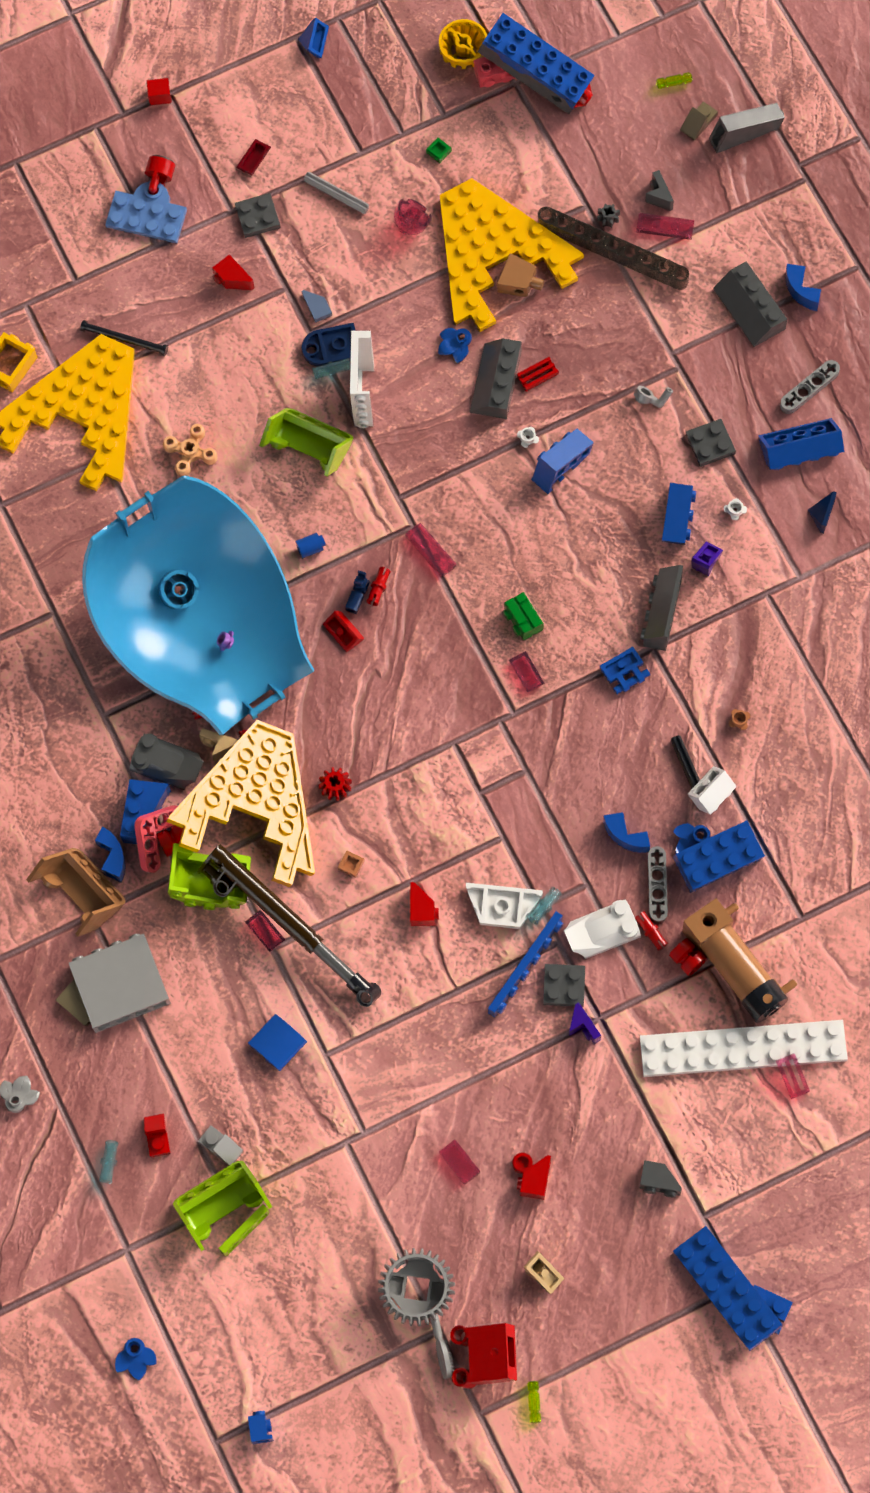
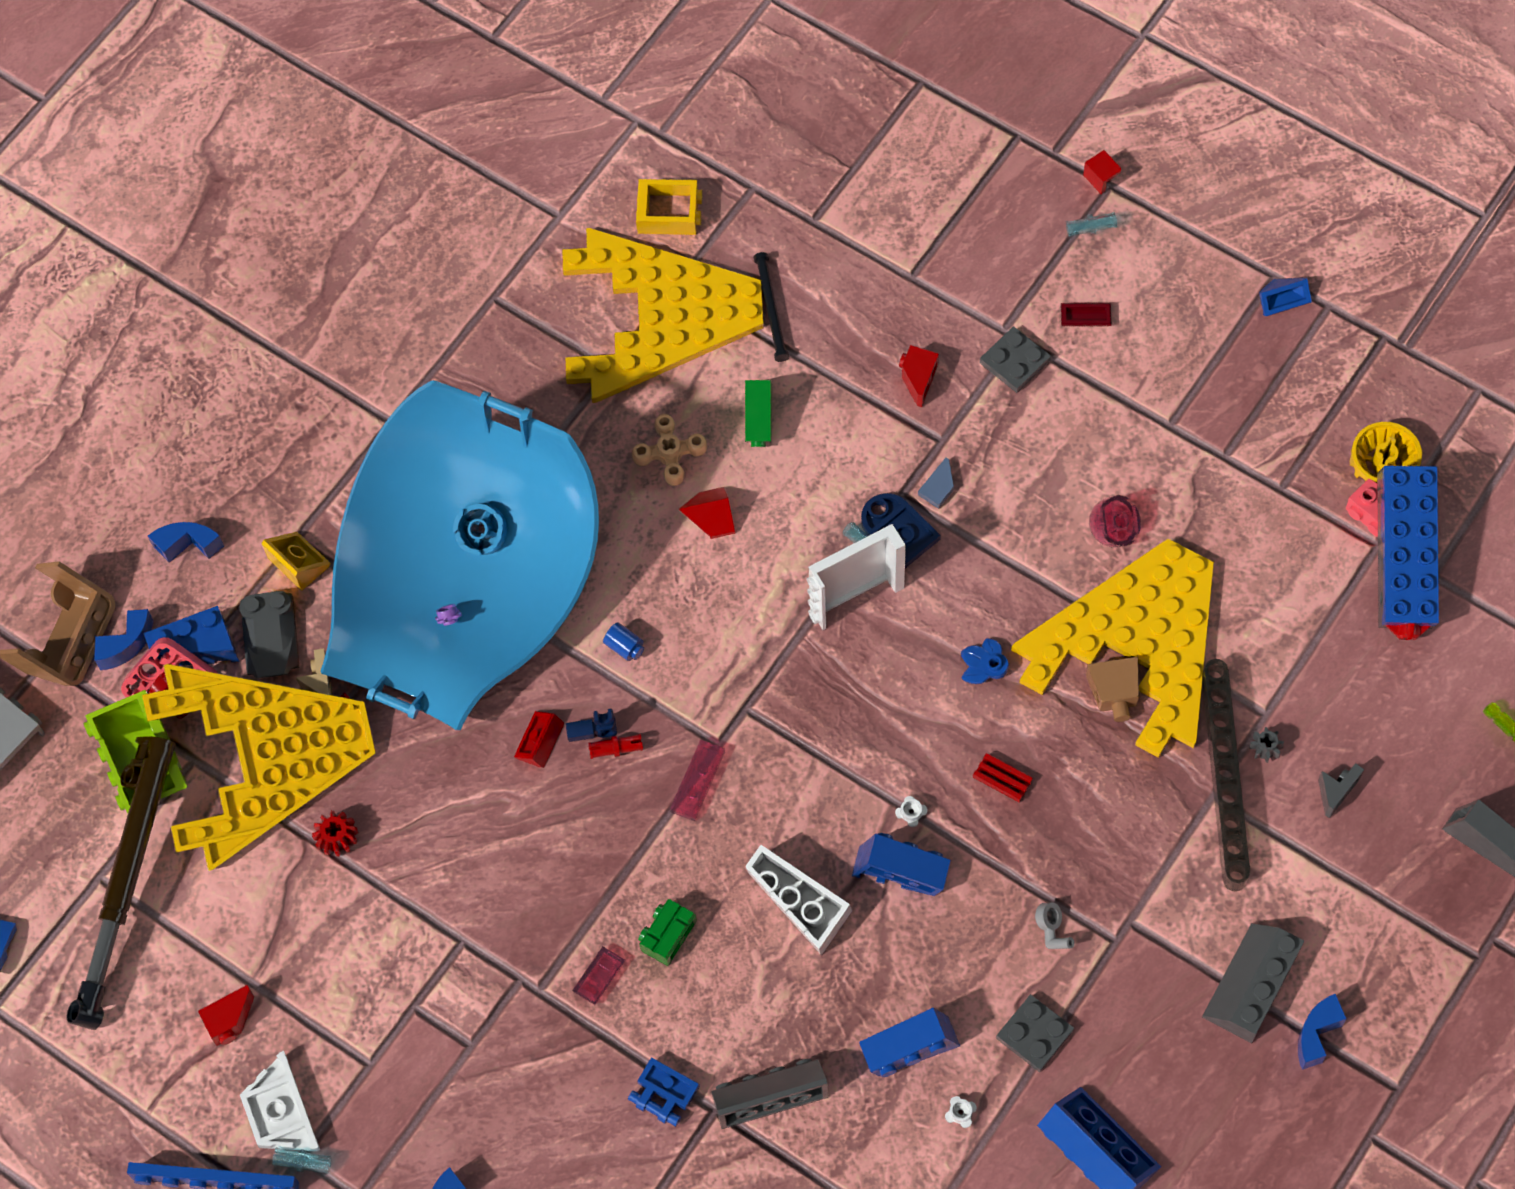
camera: 60 degrees right, 5 degrees down
medium blue plate [105,155,187,244] -> none
clear pink tile [245,910,285,952] -> none
lime windscreen [259,408,353,476] -> none
light grey axle [304,172,369,214] -> none
nougat plate [338,850,365,878] -> none
green tile [426,138,452,163] -> none
dark grey slope [470,338,522,419] -> none
clear pink tile [636,213,695,240] -> none
dark tan slope [680,101,718,140] -> none
dark purple slope [691,541,723,576] -> none
light grey beam [780,360,840,414] -> none
none -> blue brick [148,522,224,563]
none -> yellow slope [261,532,331,591]
none -> red slope [679,487,735,539]
none -> green slope [745,380,772,447]
none -> white wedge [745,845,852,955]
none -> clear light blue pin [1066,212,1117,237]

